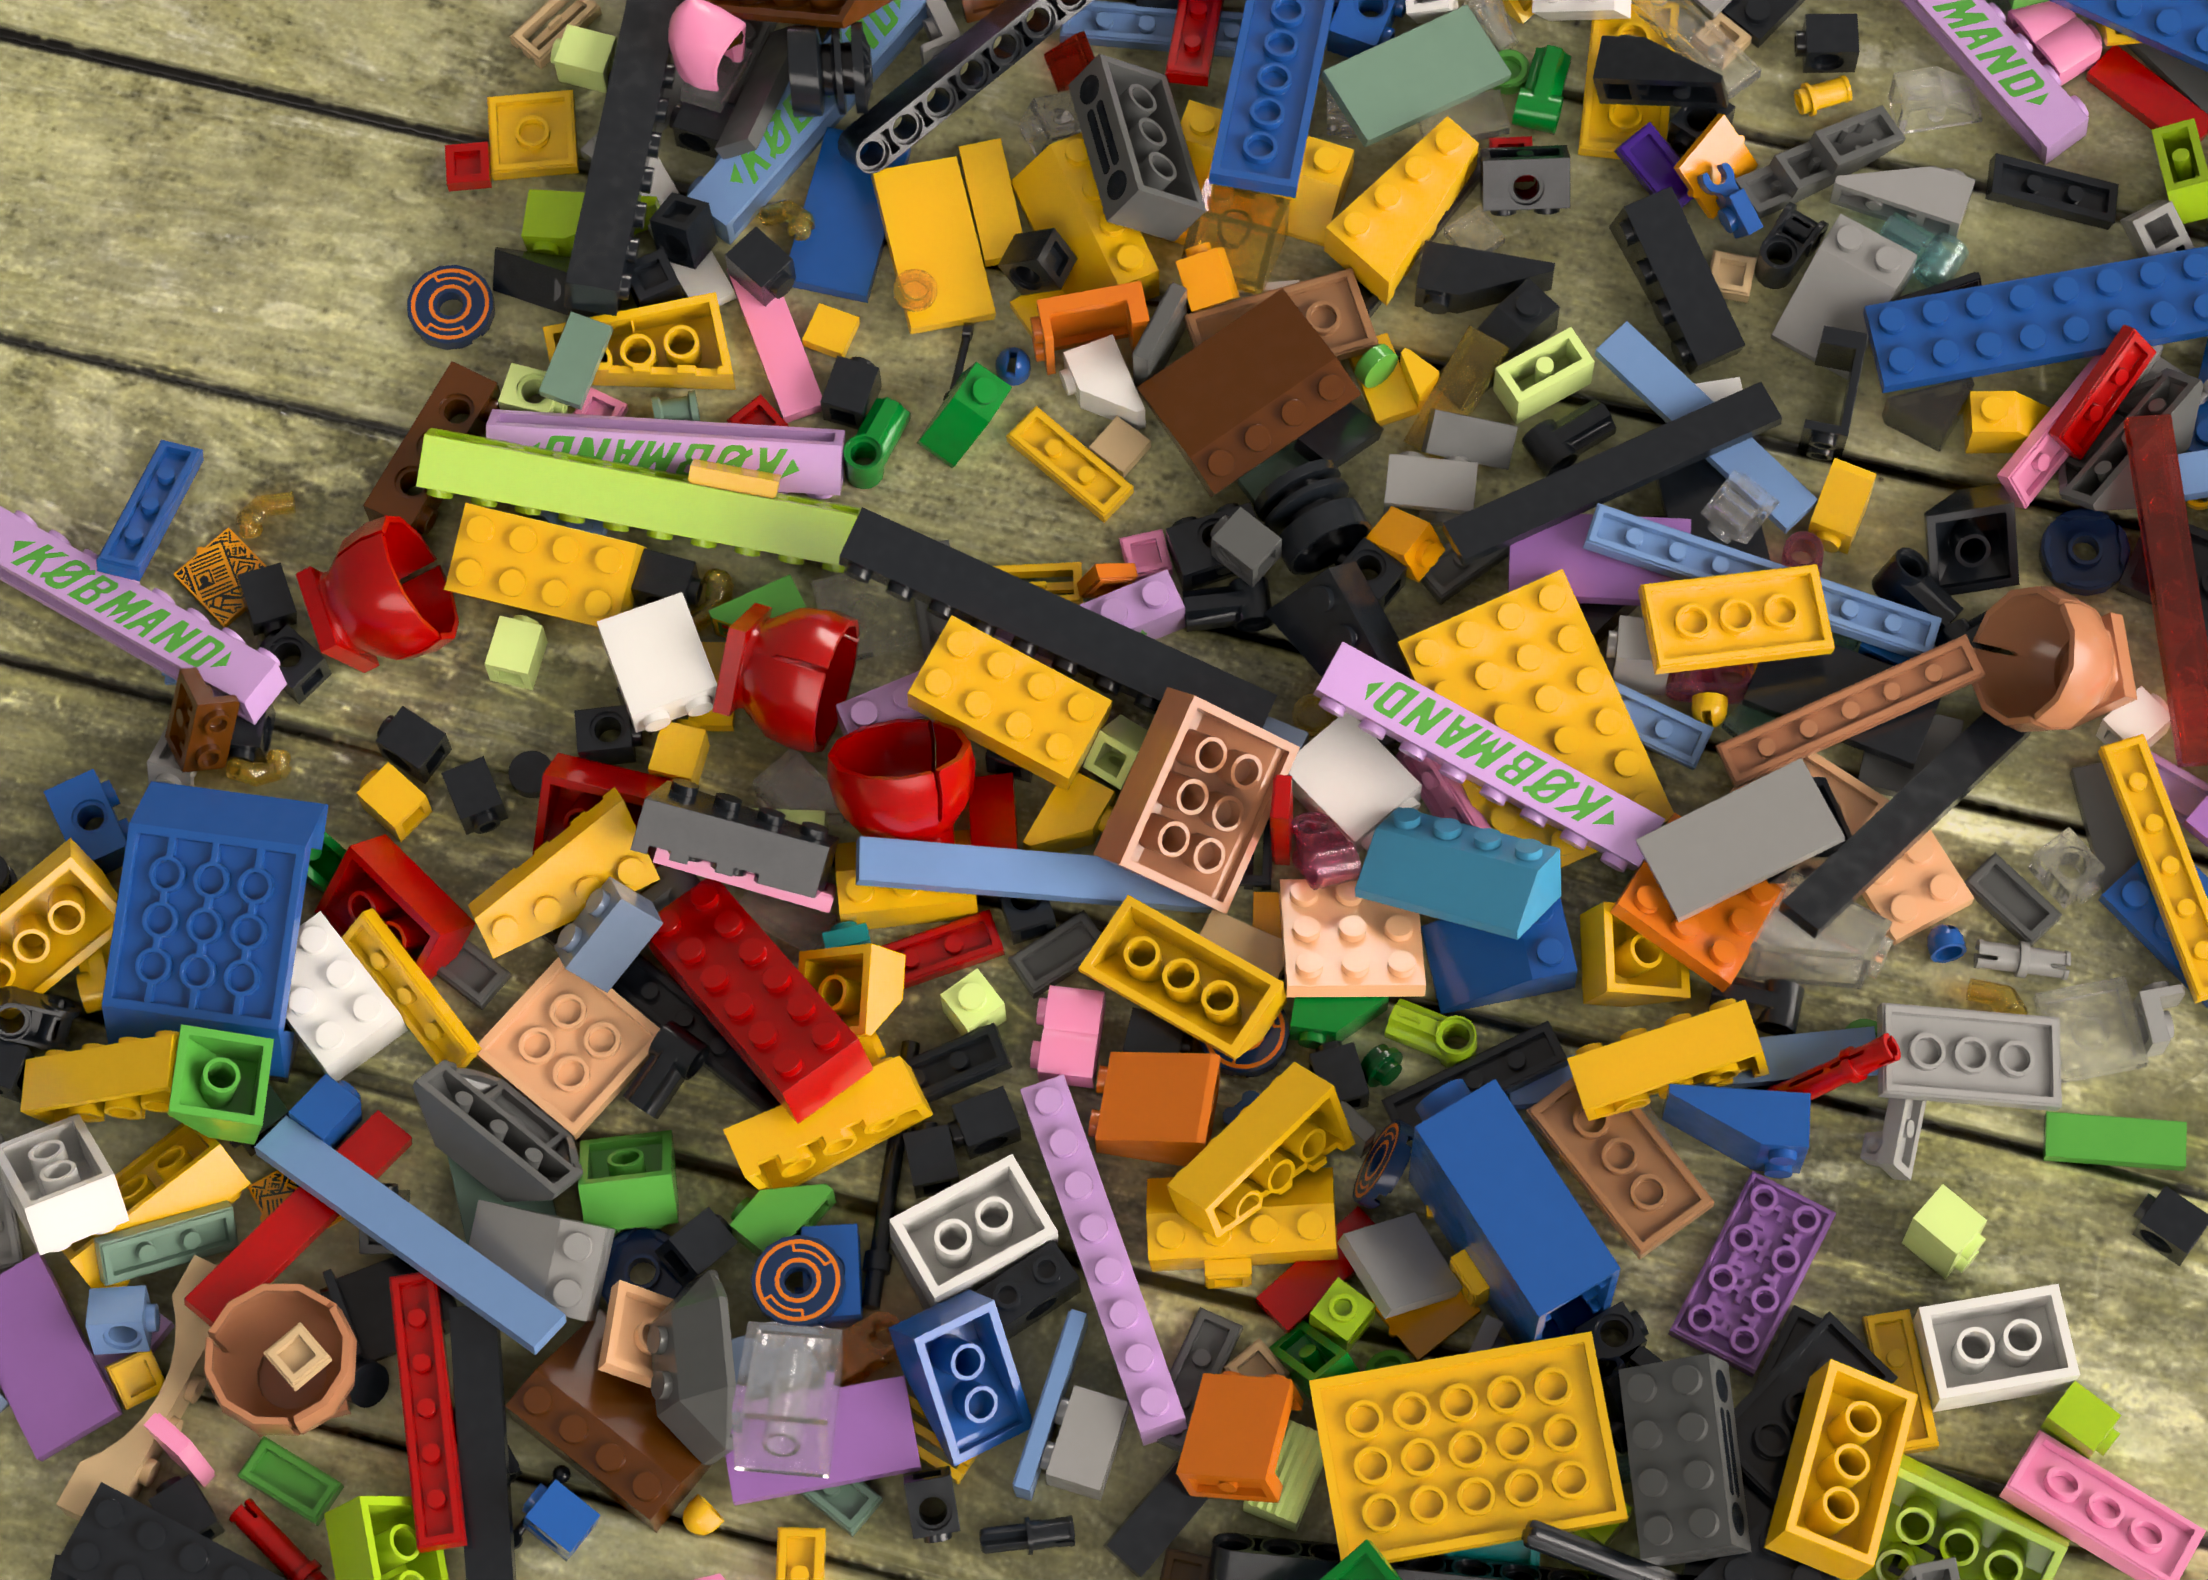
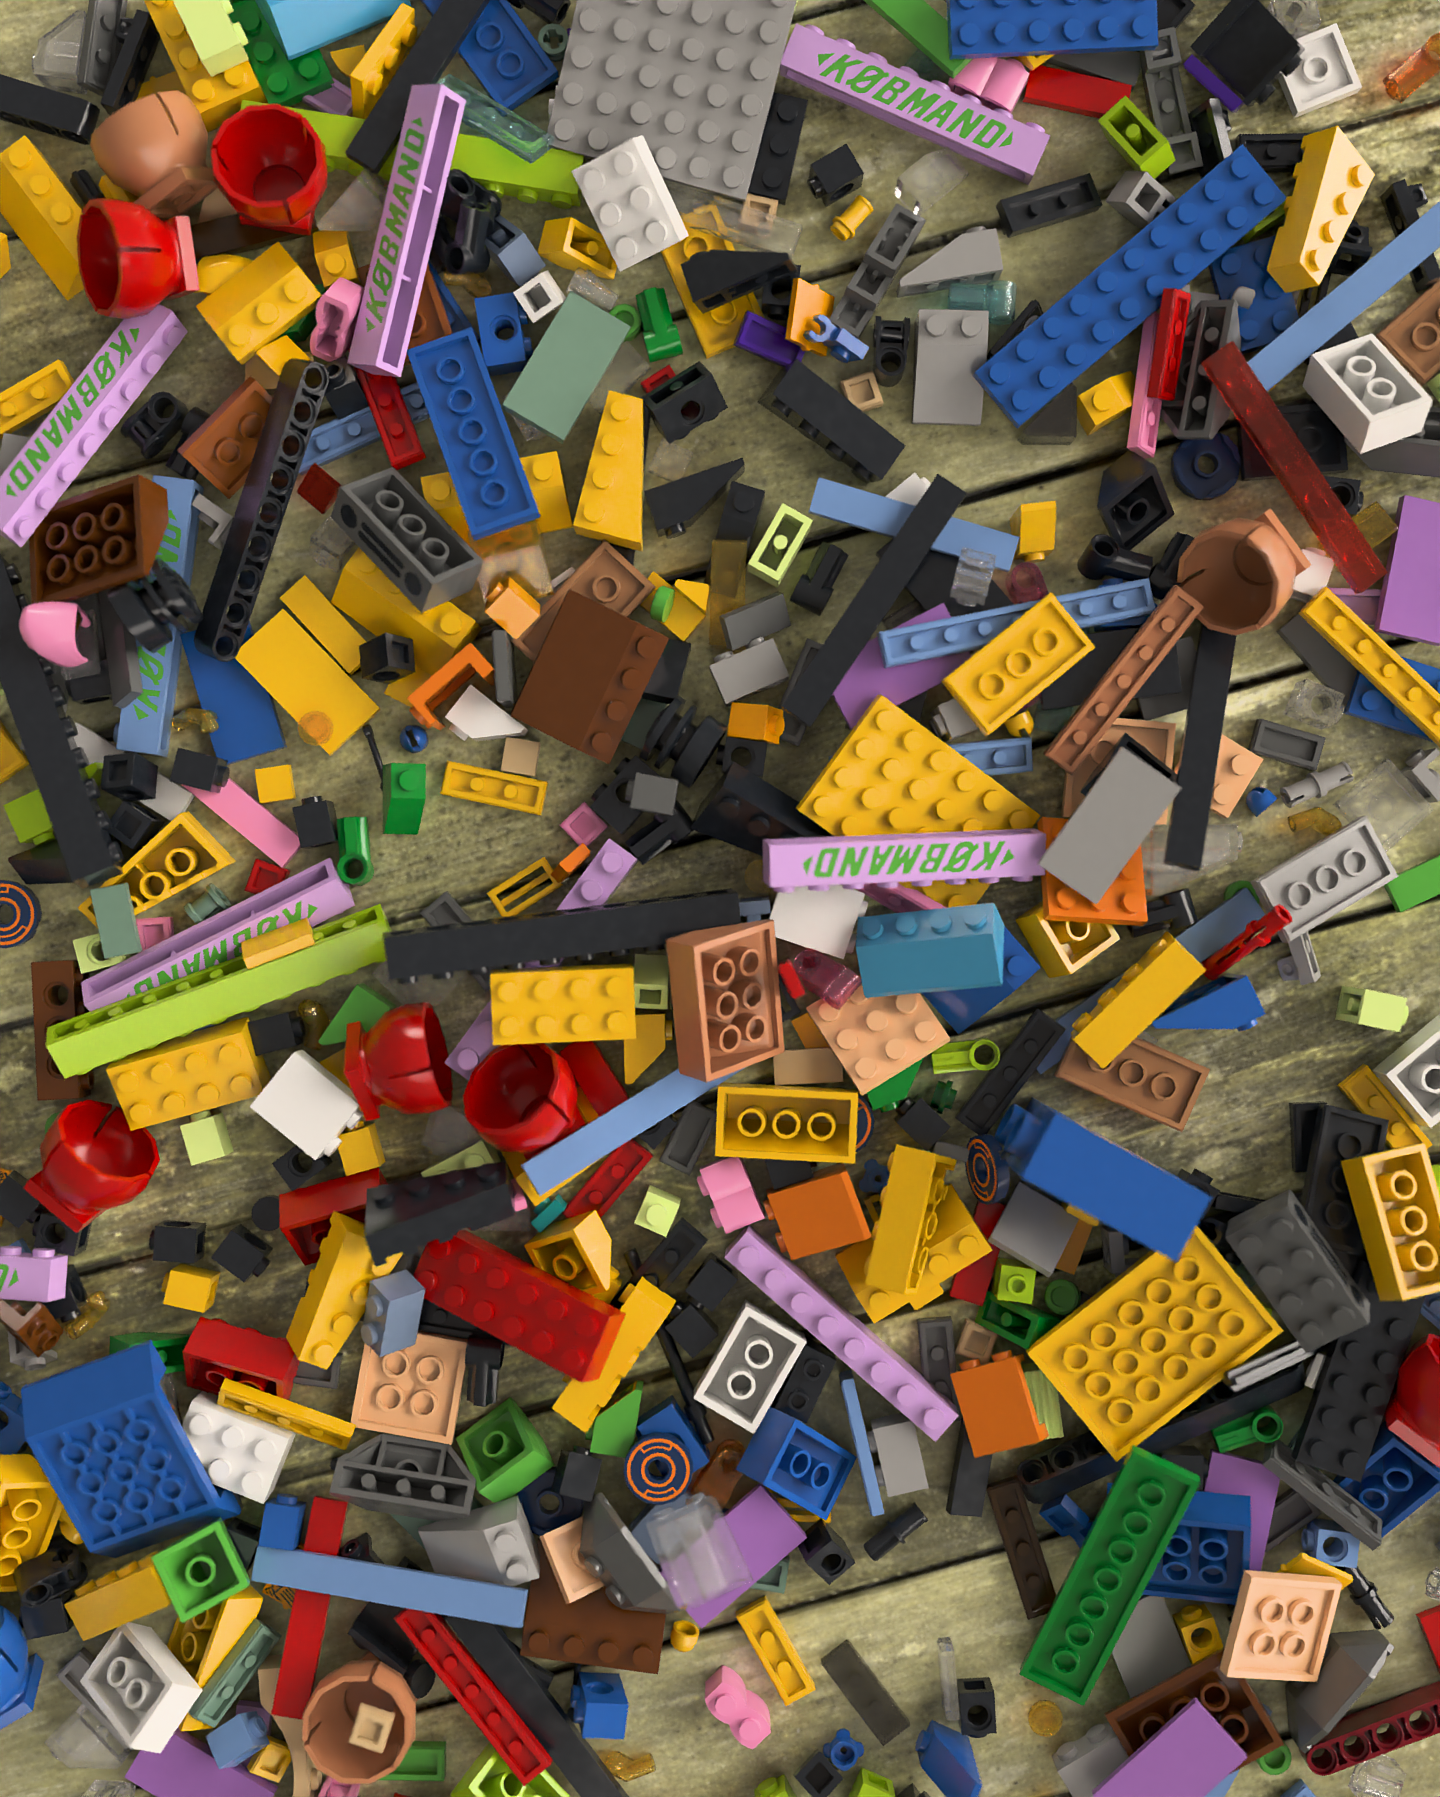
camera: 30 degrees left, 20 degrees up
medium lavender tile [1668,1171,1836,1378] -> none
black panel [1798,325,1868,461] -> none

